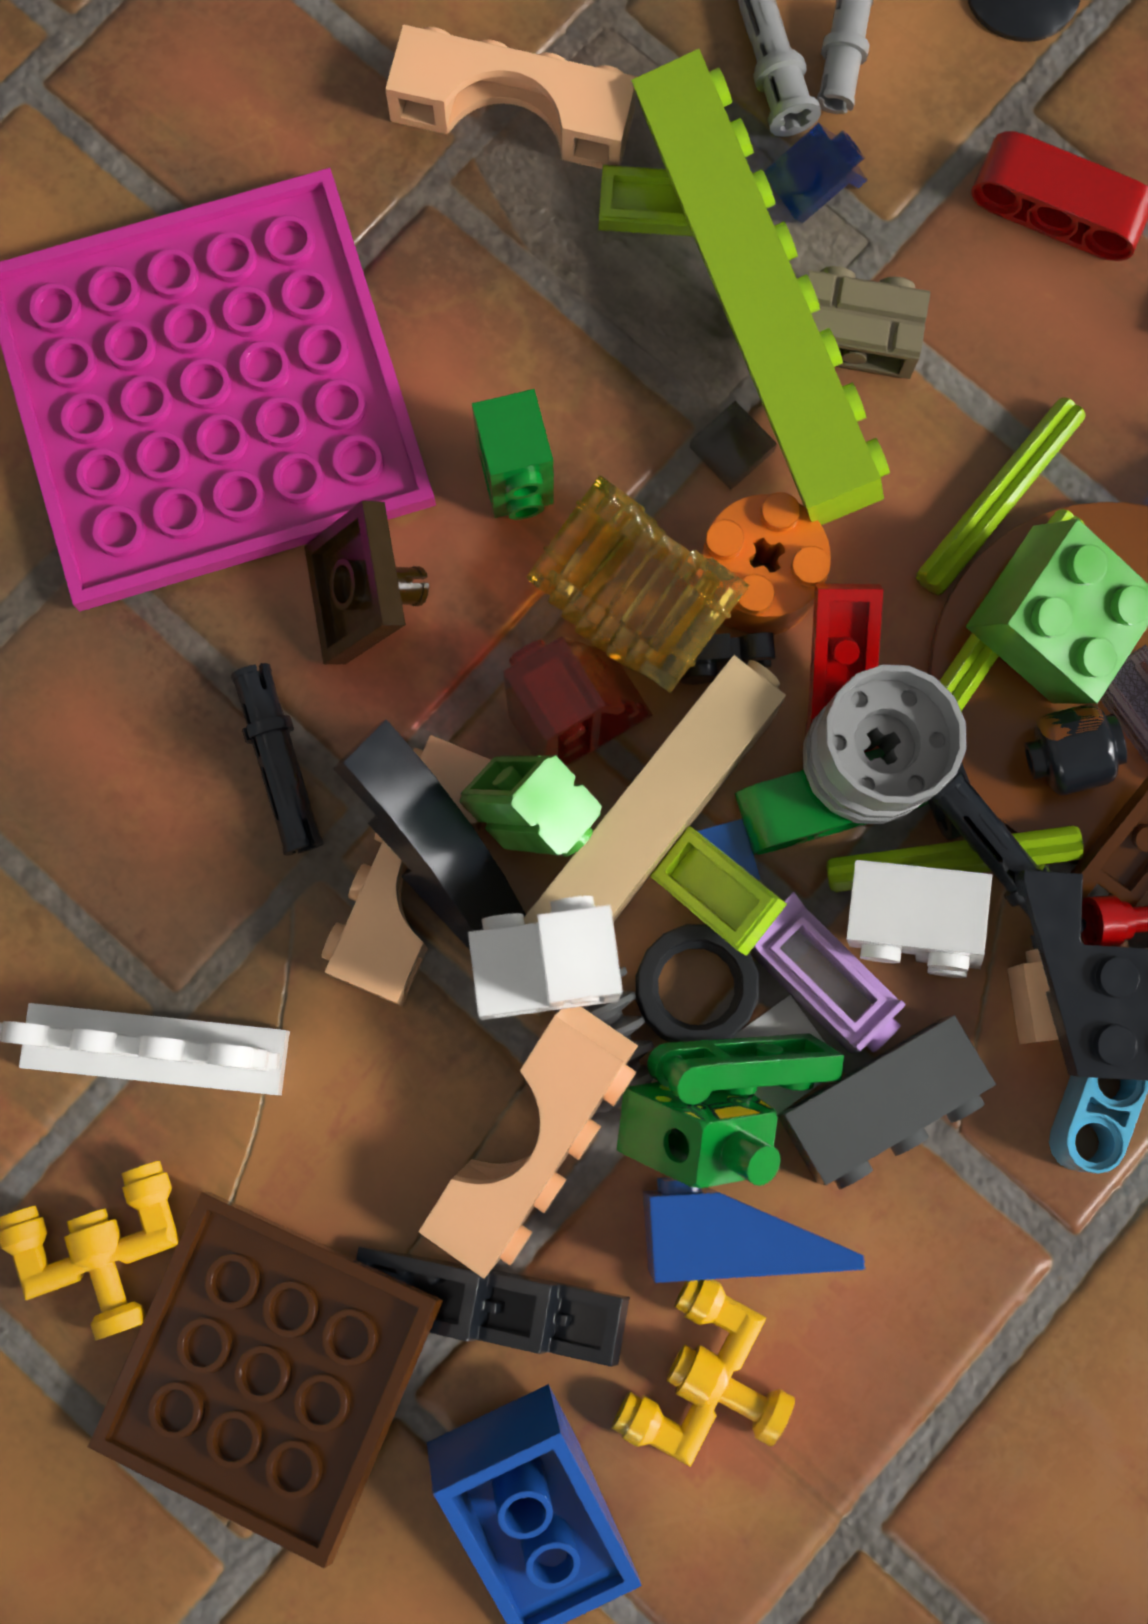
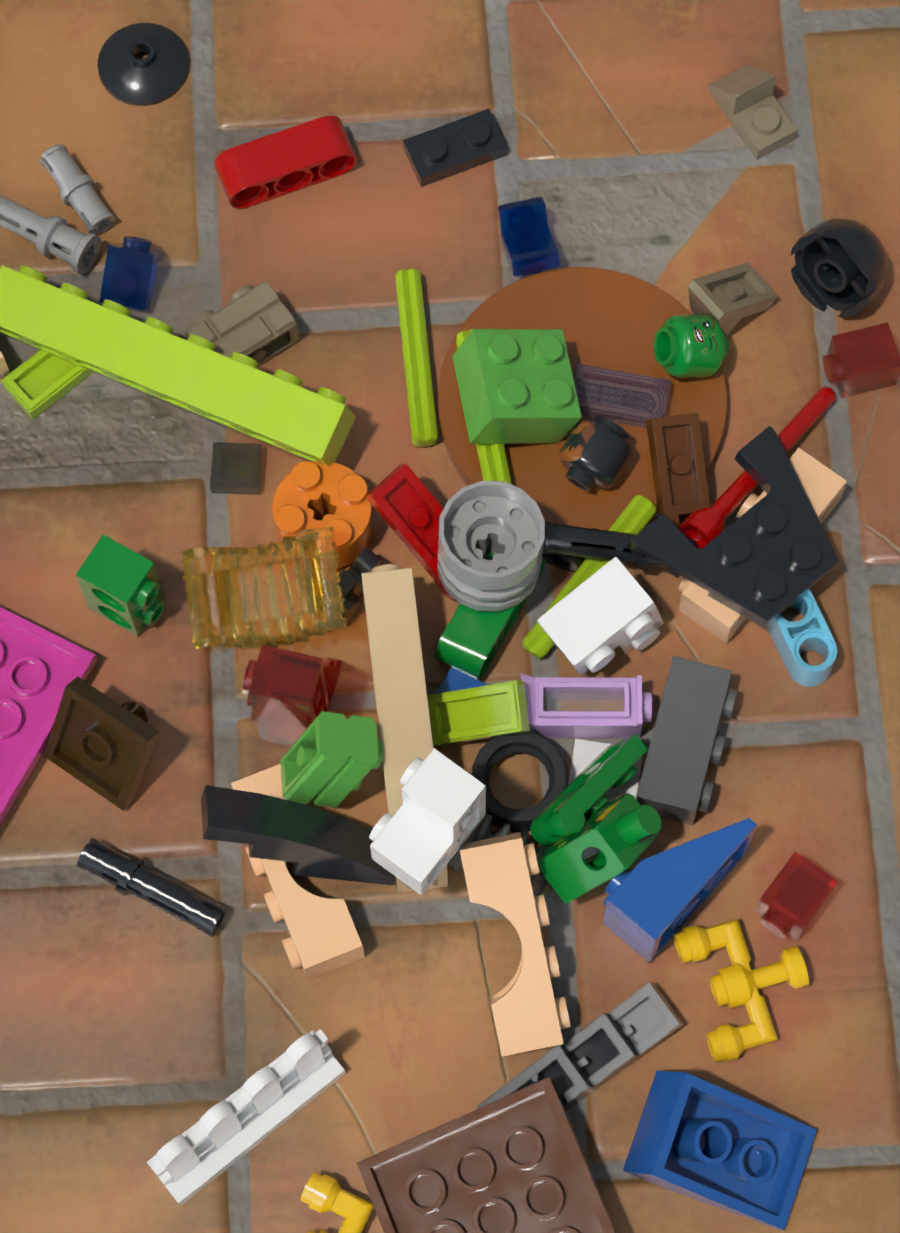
camera: 40 degrees left, 10 degrees down
none -> clear red brick [755,851,838,941]

